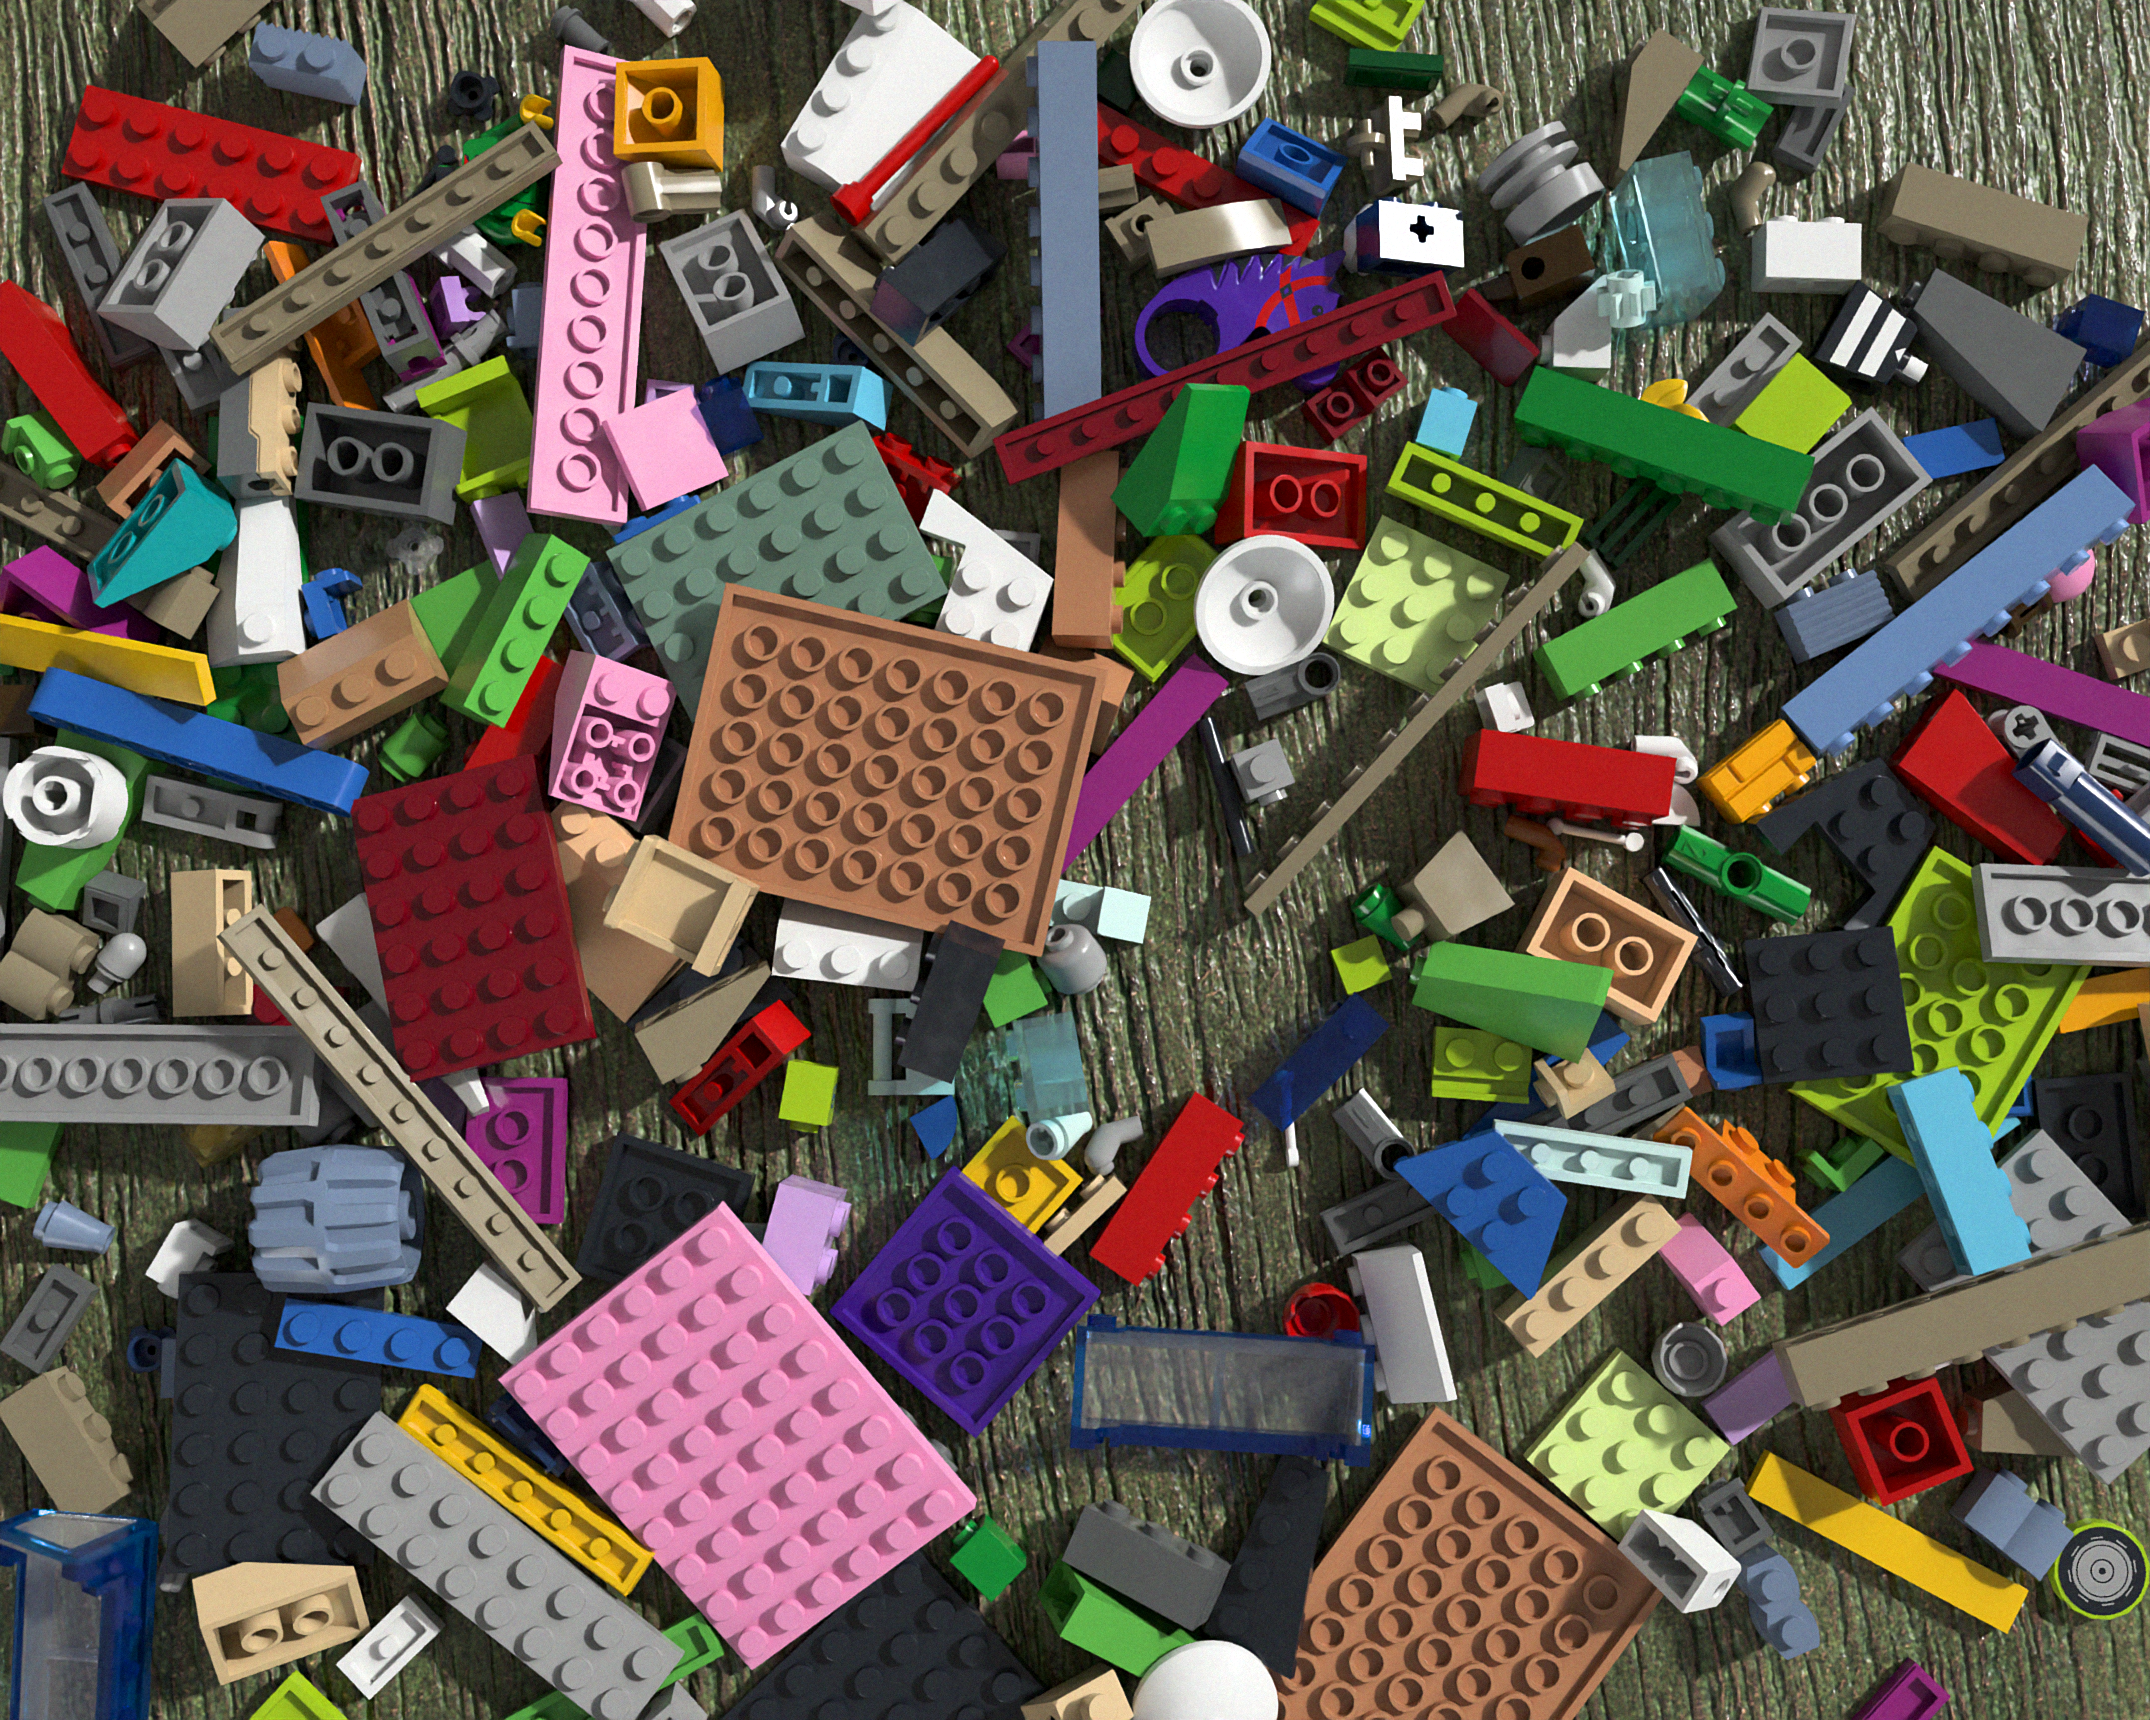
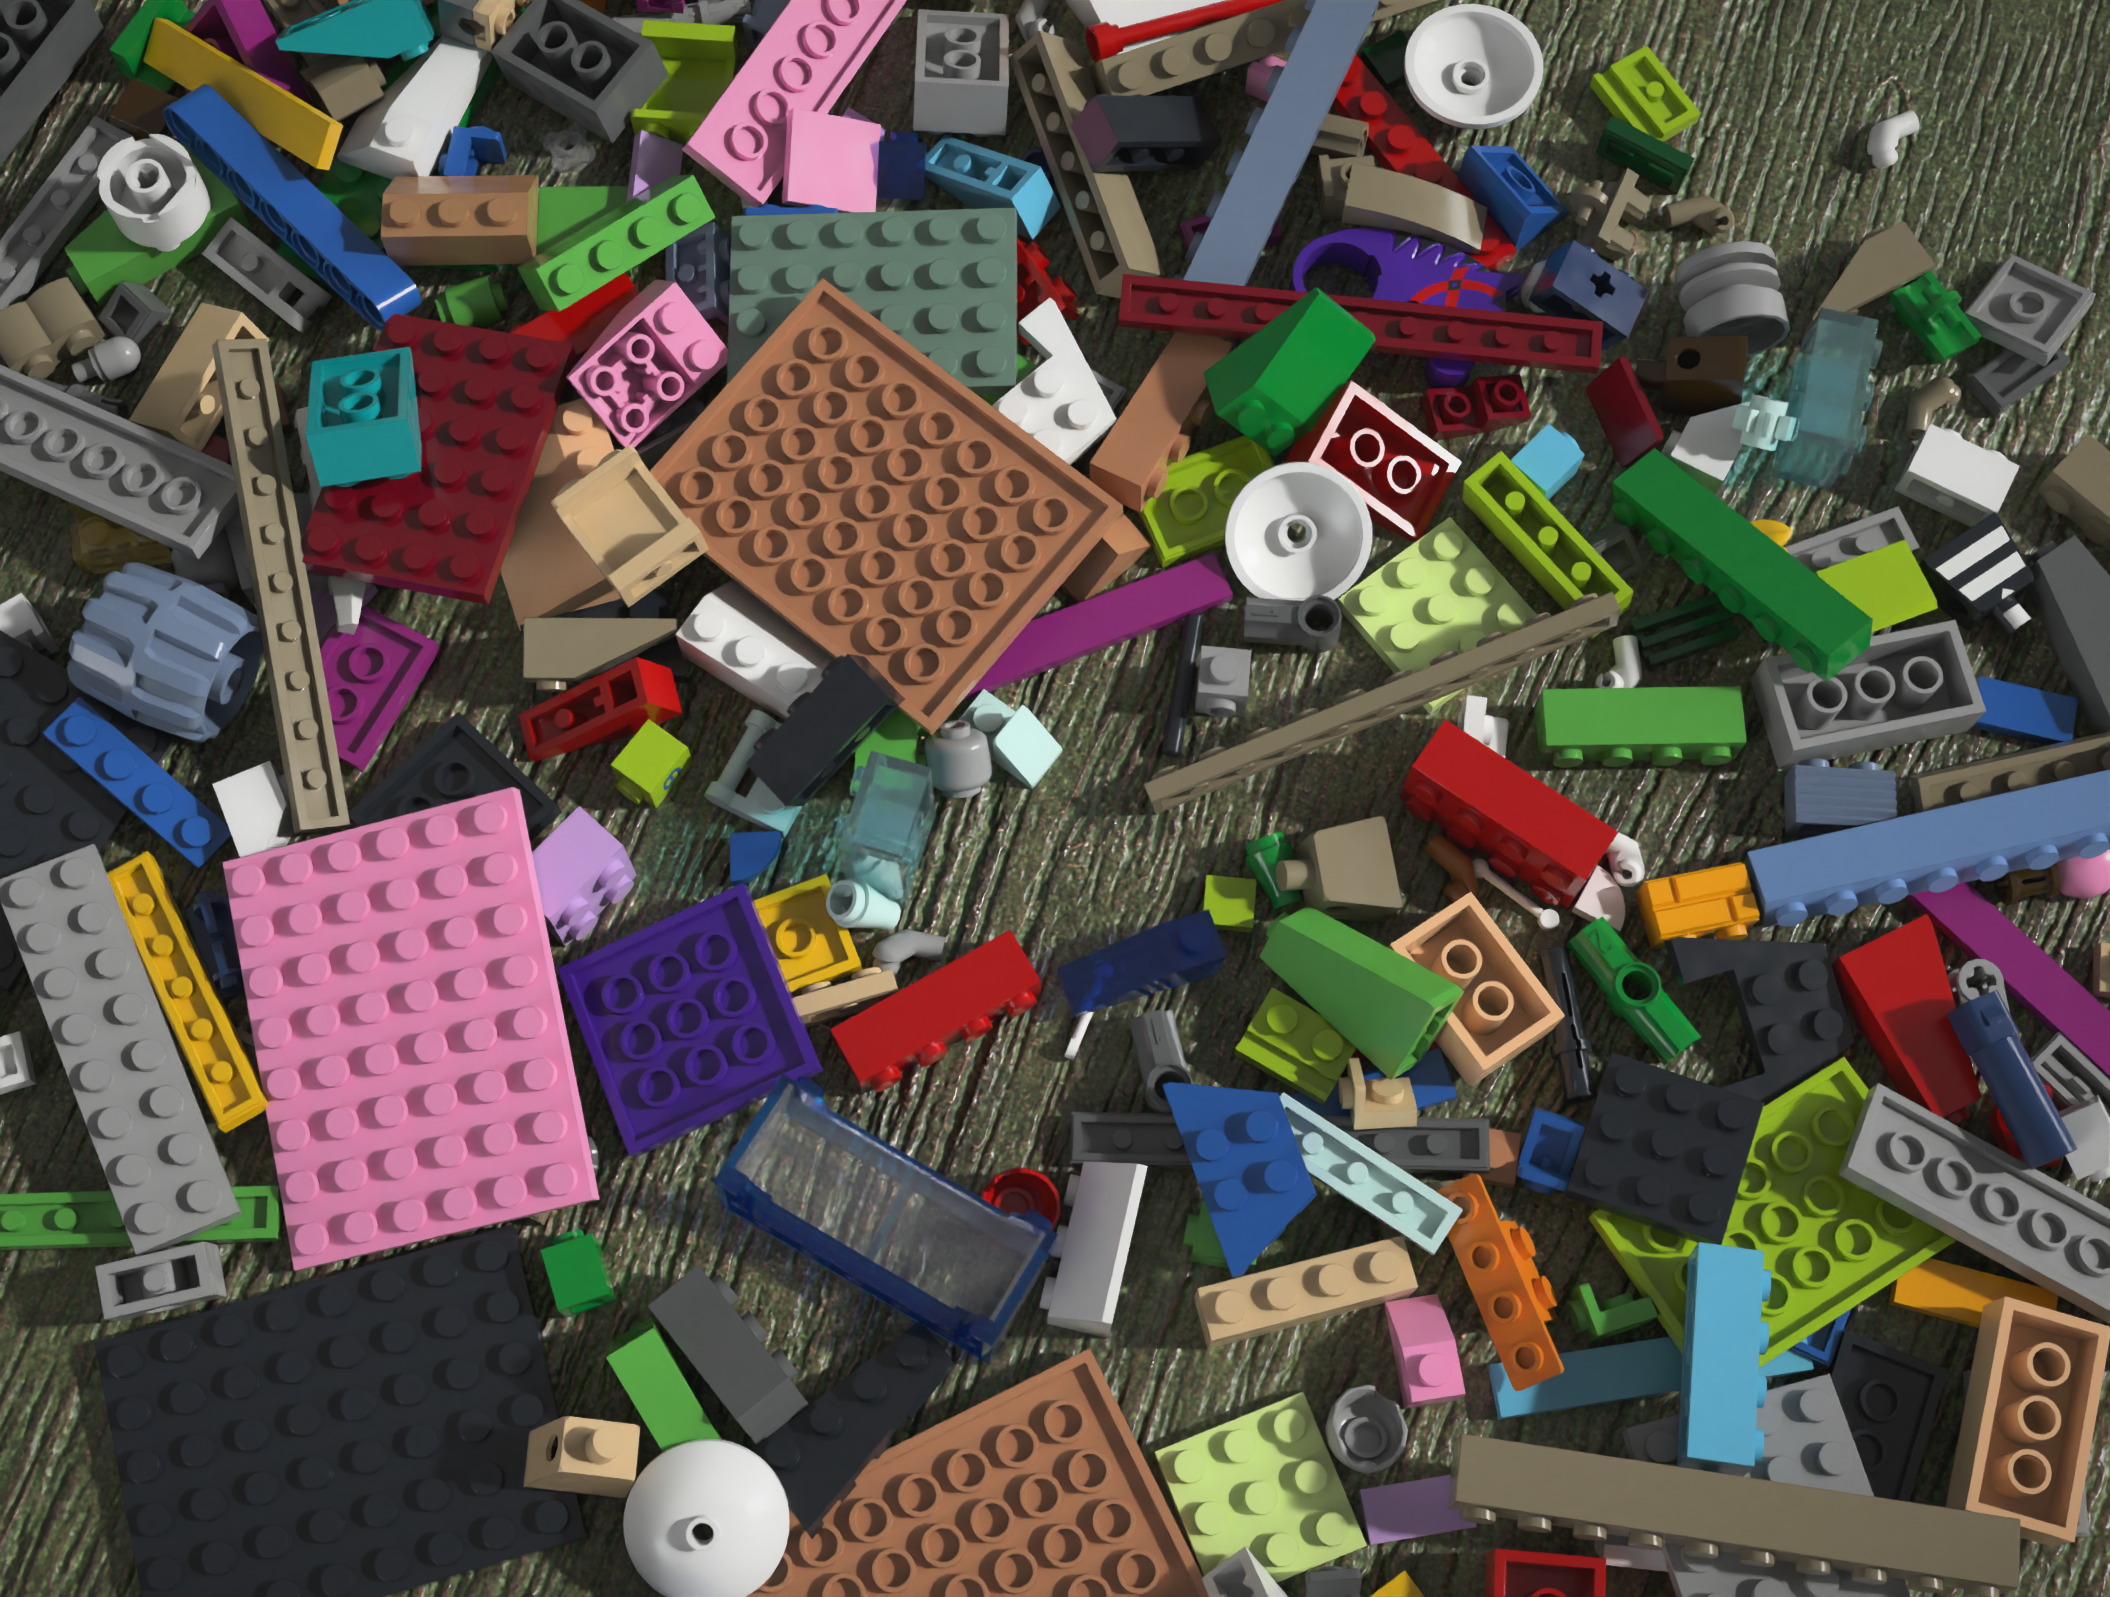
camera: 25 degrees right, 15 degrees down
none -> teal slope [306,347,422,487]

